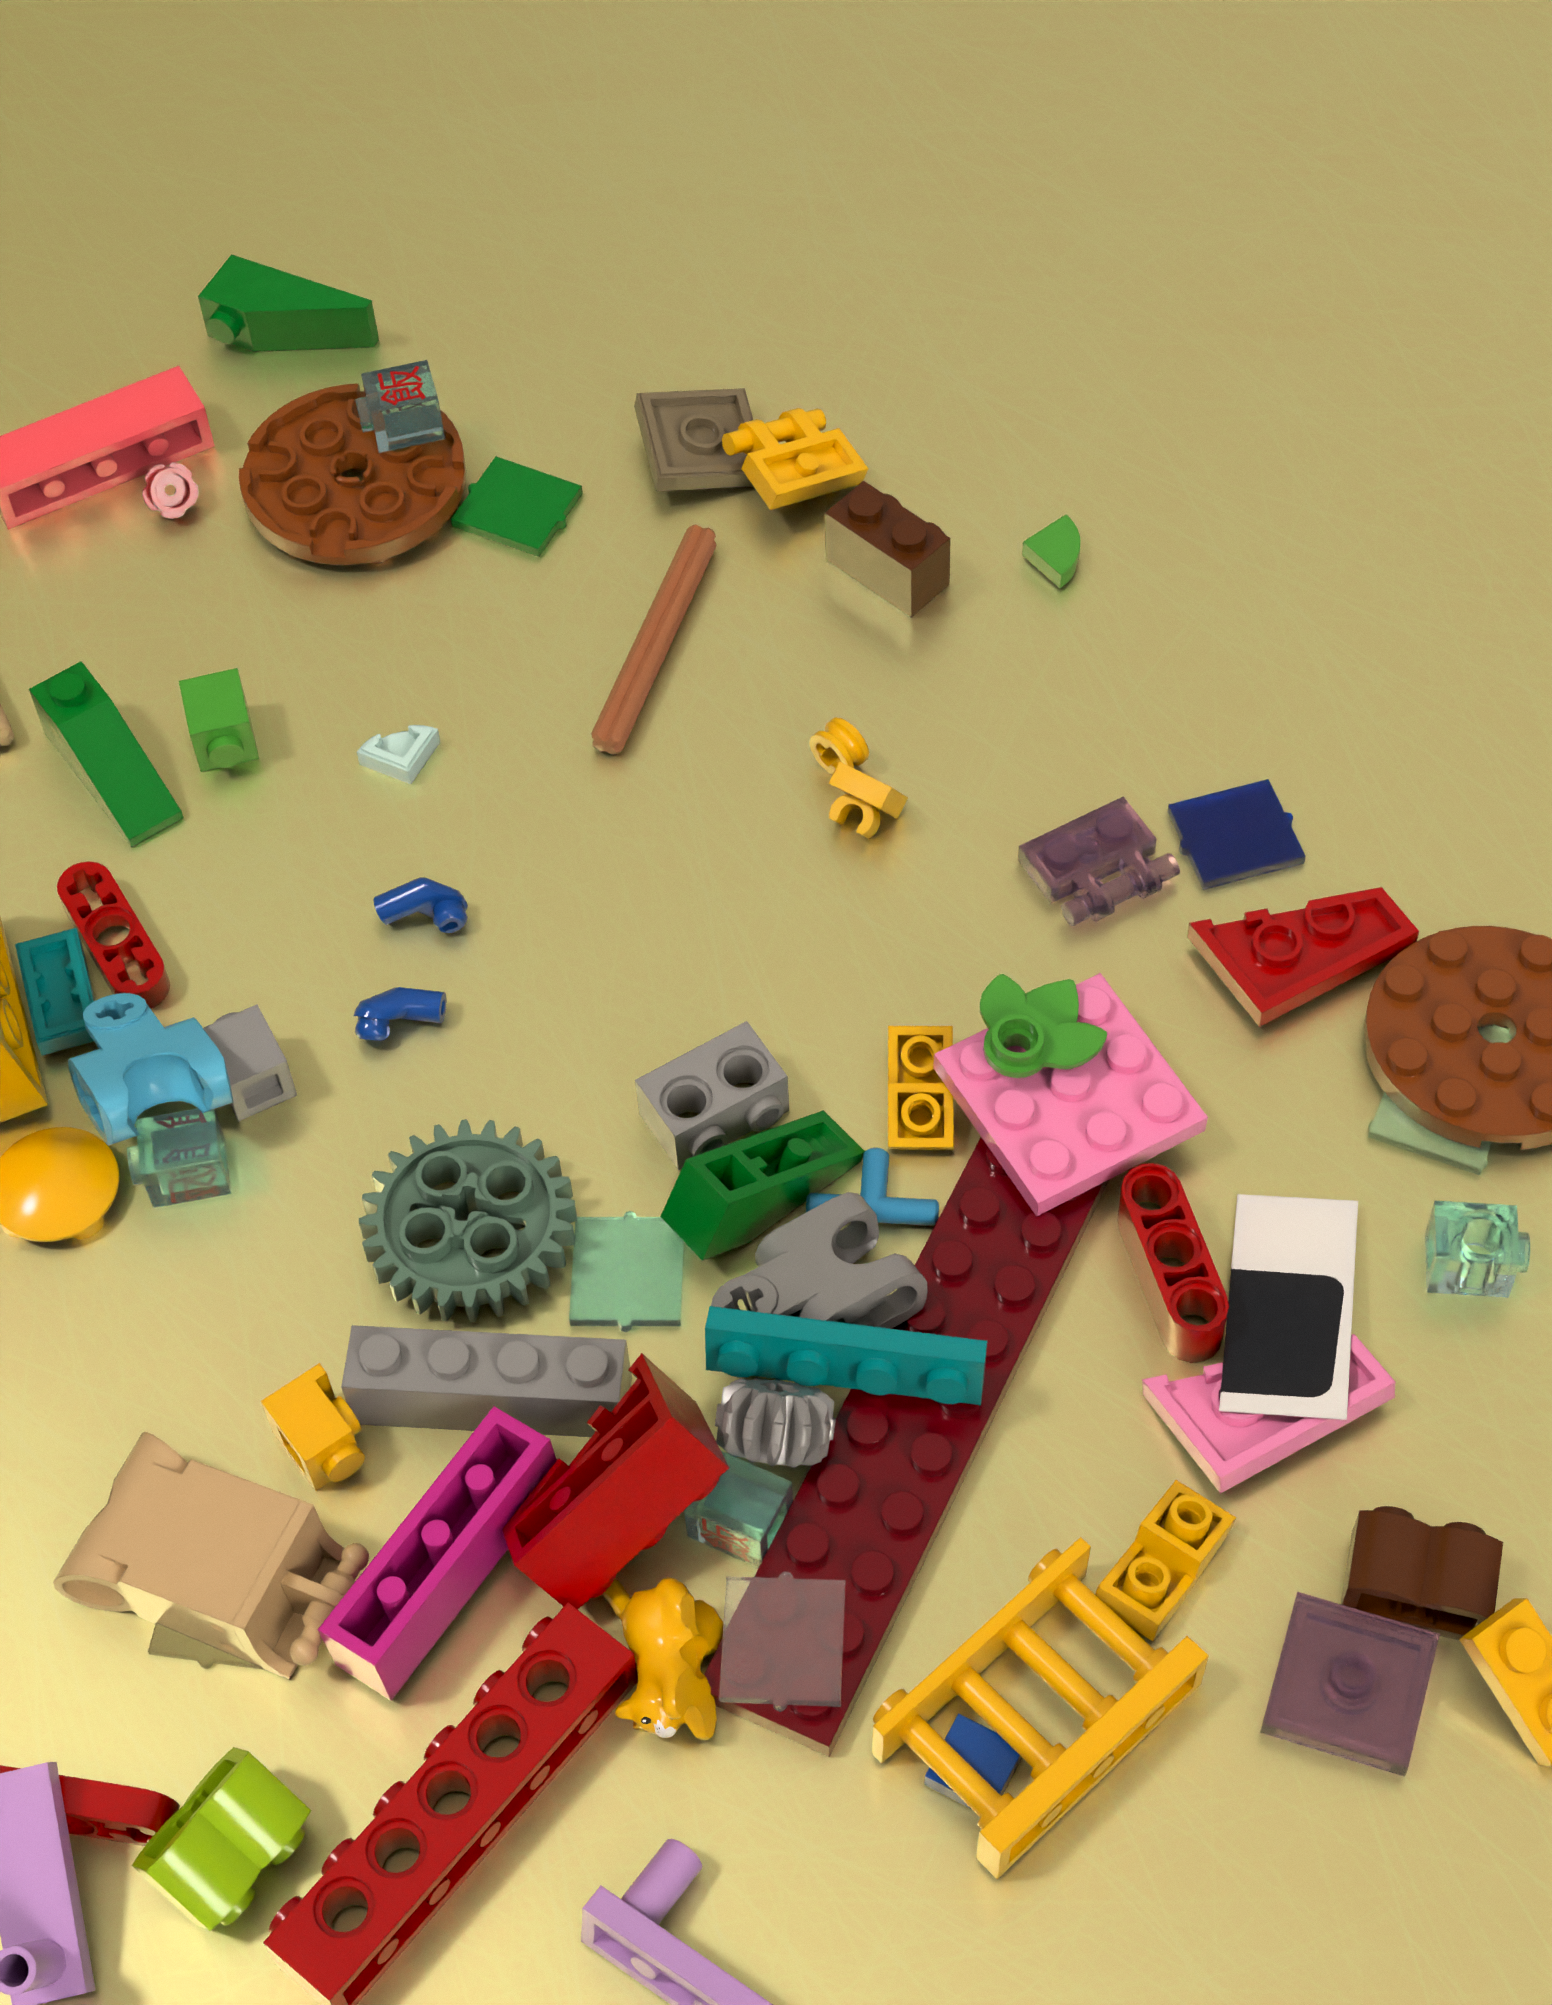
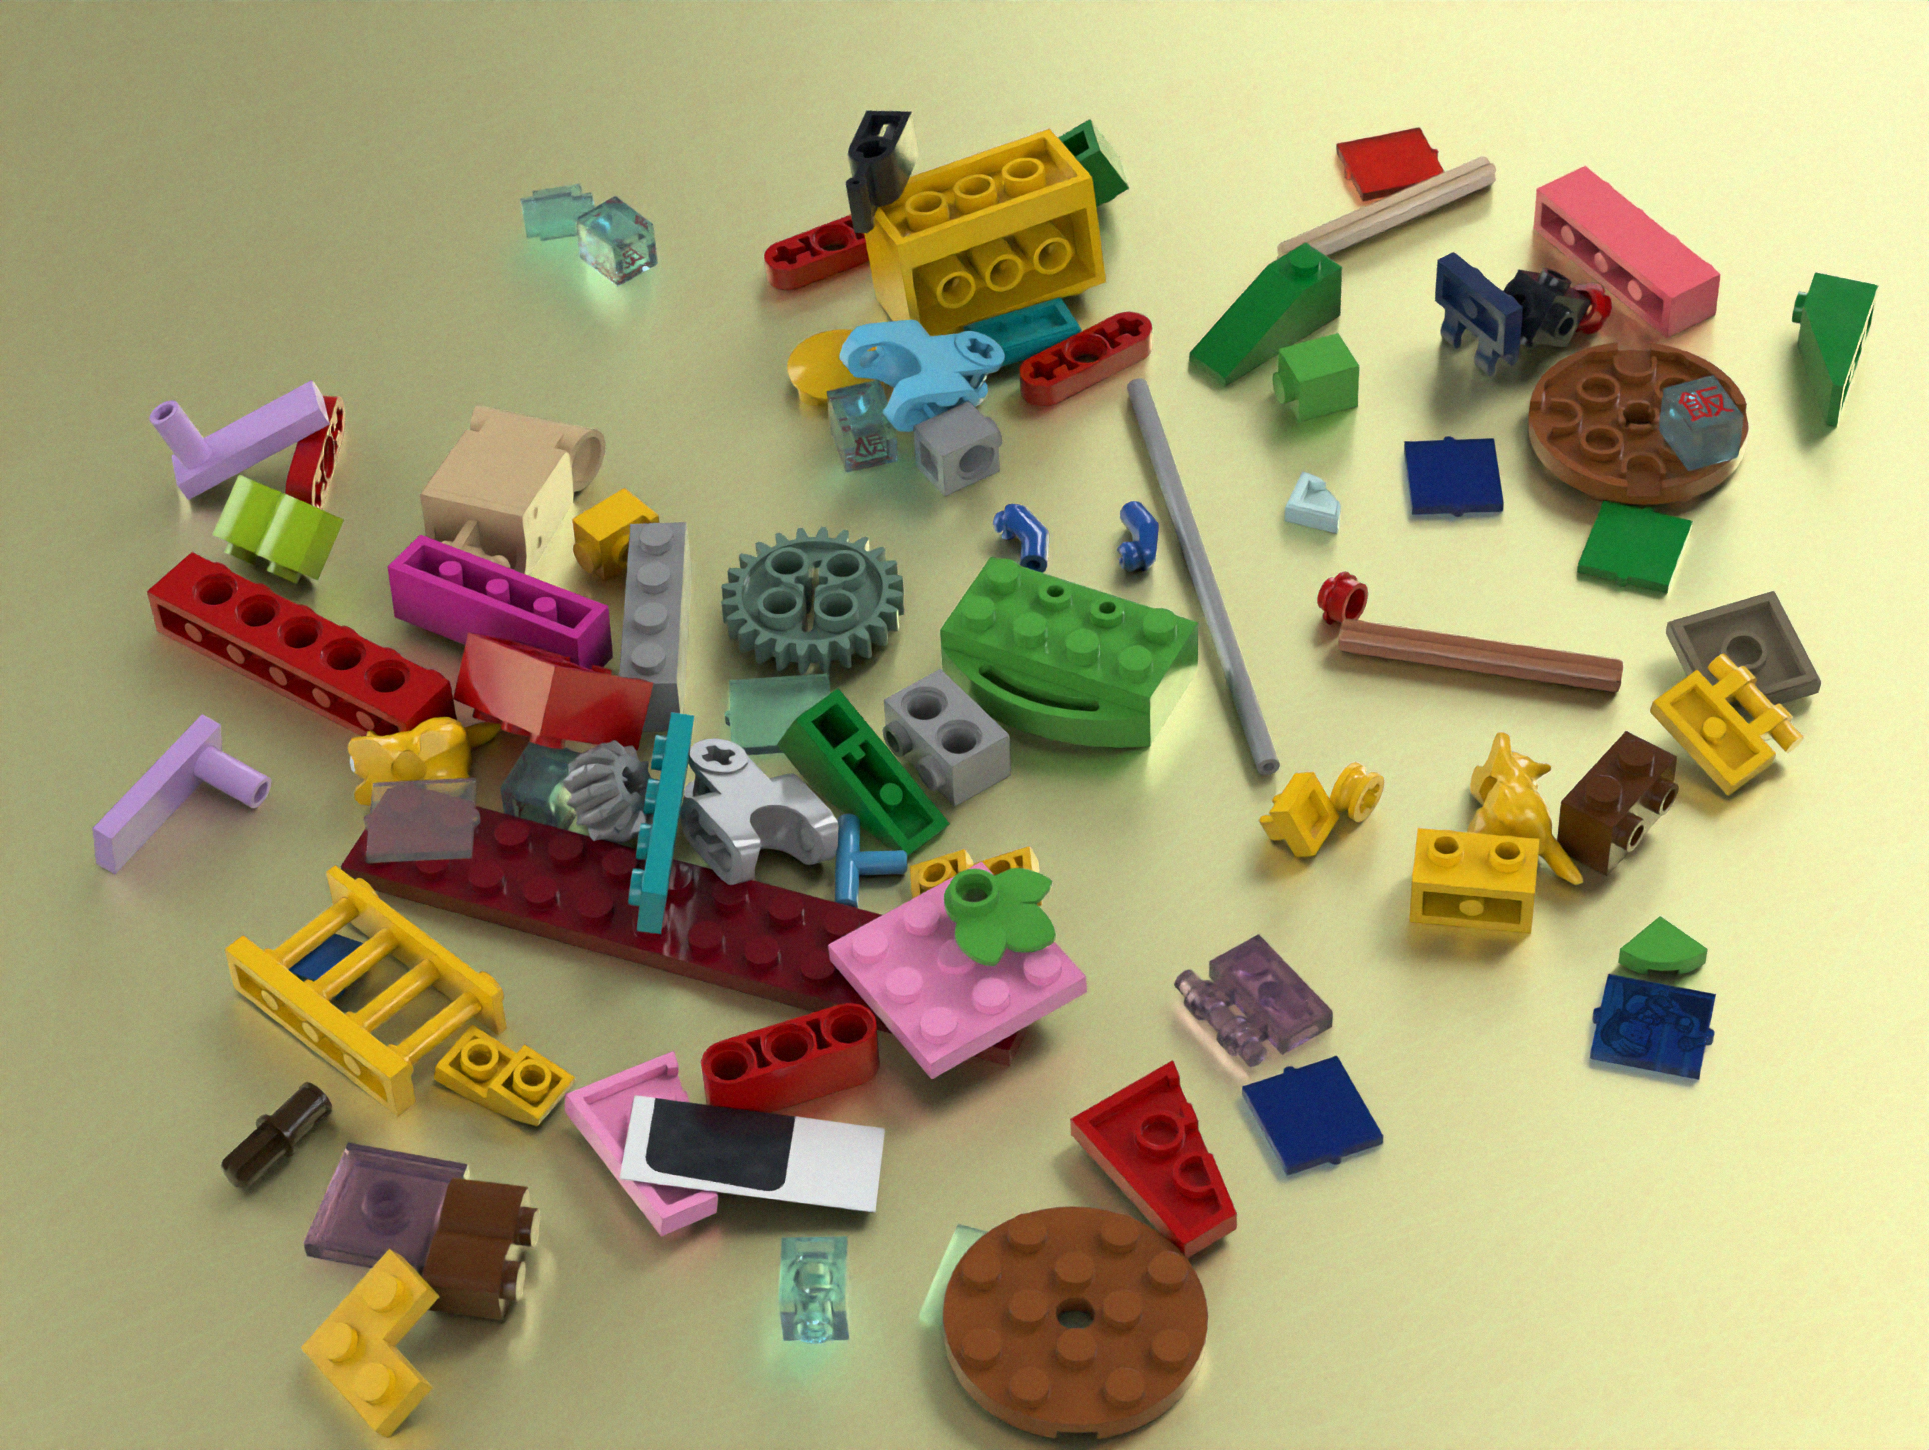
camera: 85 degrees right, 10 degrees down
none -> dark brown axle [220,1082,332,1188]
none -> bright green piece [940,557,1198,748]
none -> light grey piece [1127,378,1280,775]
none -> red plate [1317,571,1368,625]
none -> clear blue piece [1404,436,1504,517]
none -> yellow brick [1409,828,1540,934]
none -> dark blue plate [1435,252,1523,377]
none -> yellow animal [1467,732,1583,885]
none -> black brick [1503,268,1591,349]
none -> clear blue piece [1590,974,1716,1080]

